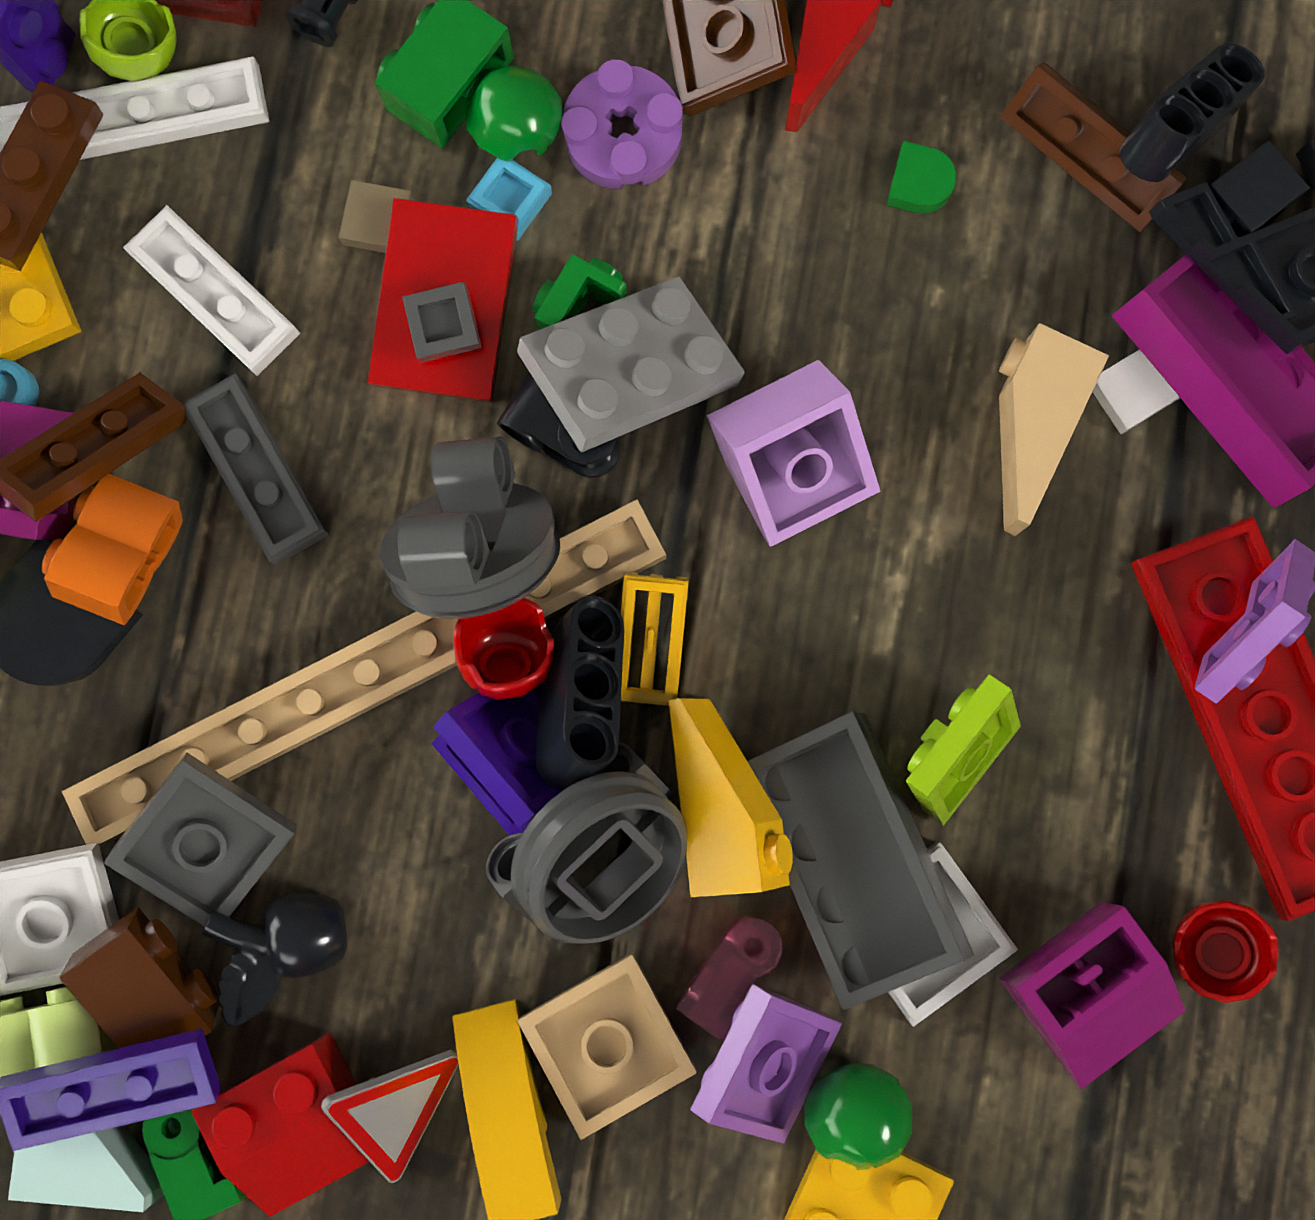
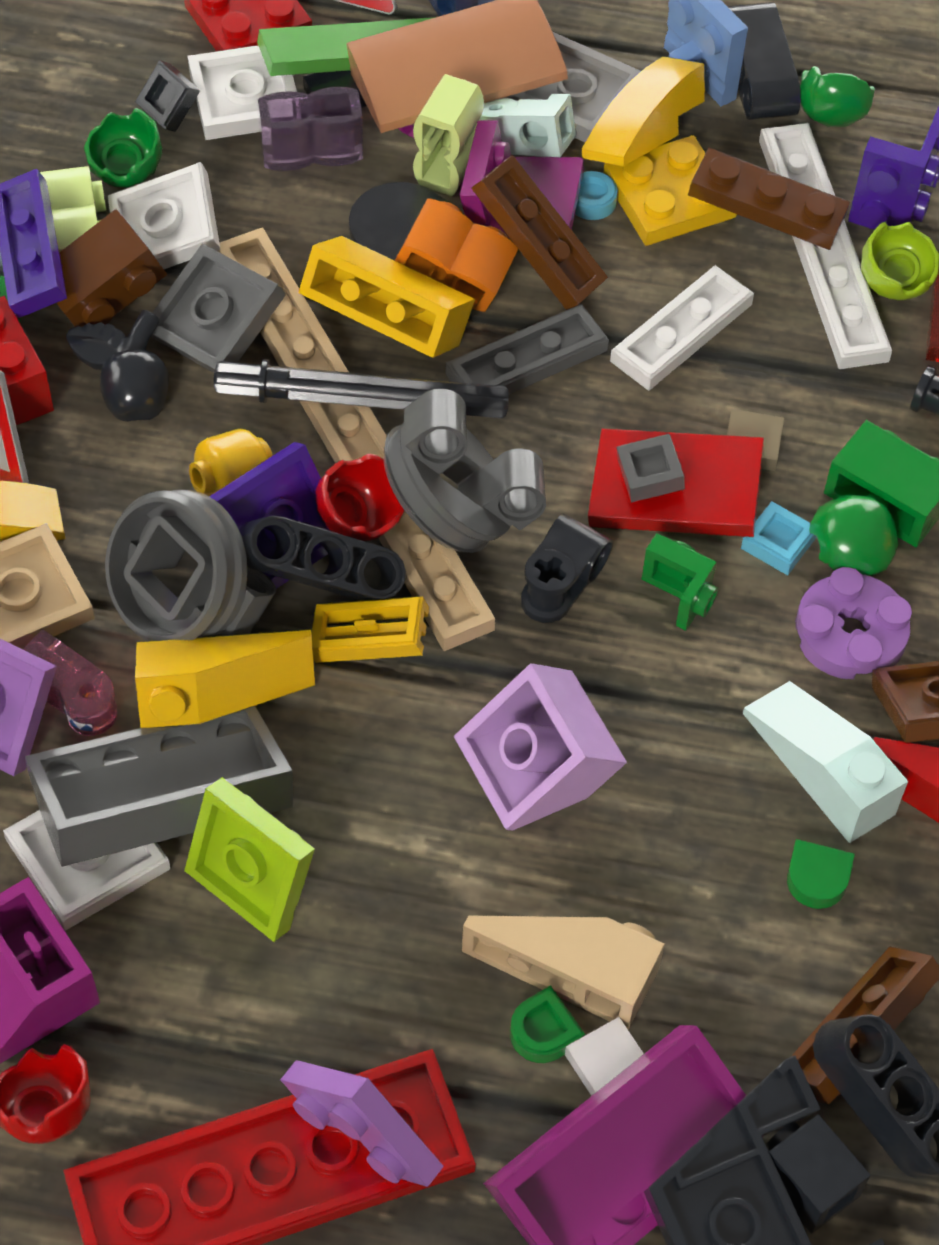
camera: 85 degrees right, 25 degrees down
light grey plate [517,276,745,453] -> none
none -> yellow head [189,429,273,496]
none -> axle [213,359,509,419]
none -> yellow brick [298,236,475,358]
none -> green tile [510,985,586,1063]
none -> light aqua slope [743,681,908,843]

